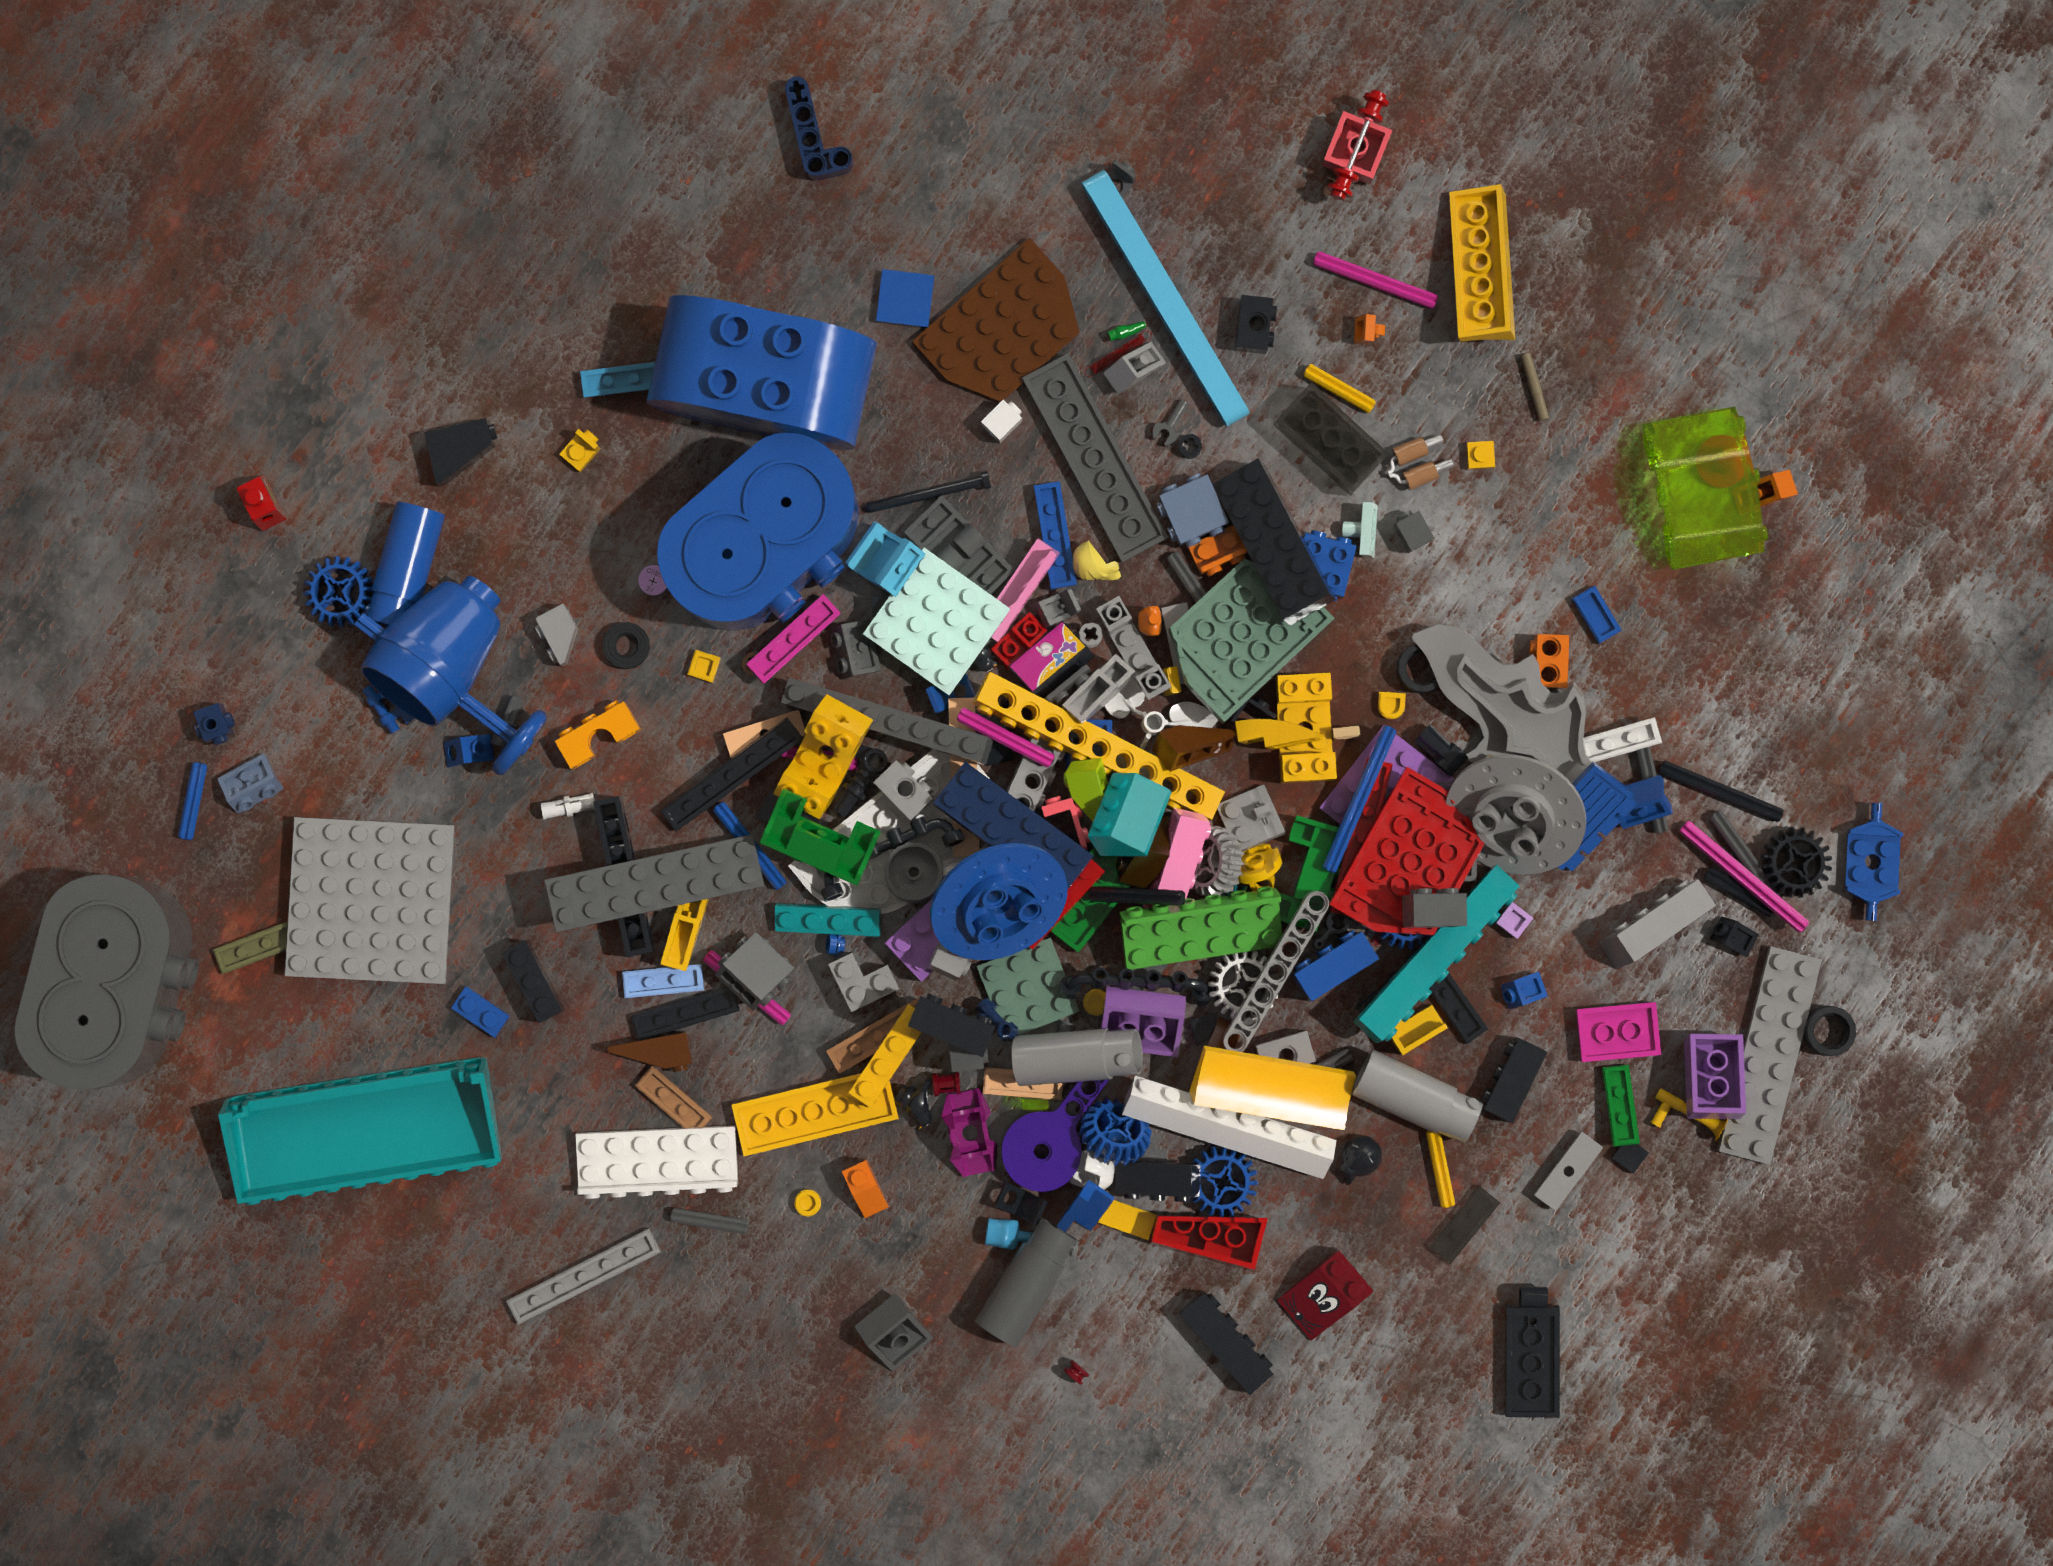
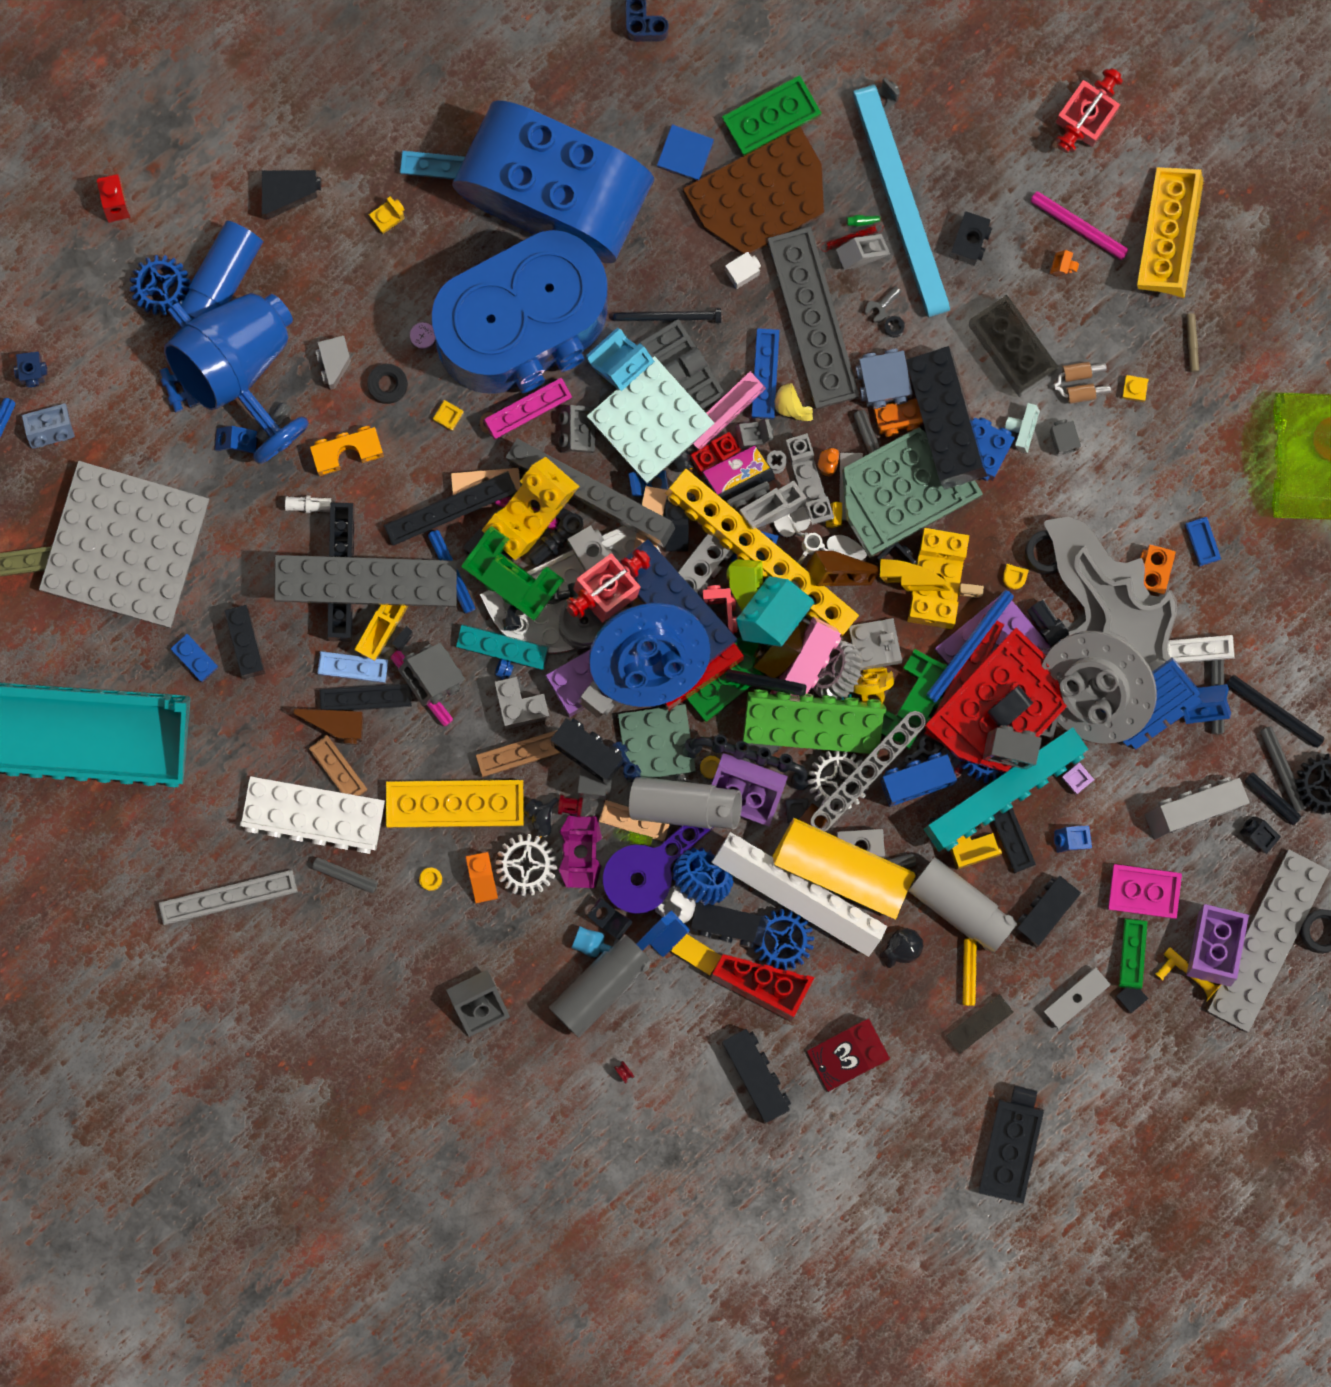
camera: 10 degrees right, 5 degrees down
yellow brick [849,1004,922,1108] -> none
dark pink axle [957,708,1054,767] -> none
yellow axle [1303,364,1376,413] -> none
dark pink axle [1679,821,1809,933] -> none
none -> black tile [392,626,414,651]
none -> white gear [496,834,557,896]
none -> coral brick [566,549,650,623]
none -> green plate [722,75,822,156]
none -> black beam [987,685,1034,728]

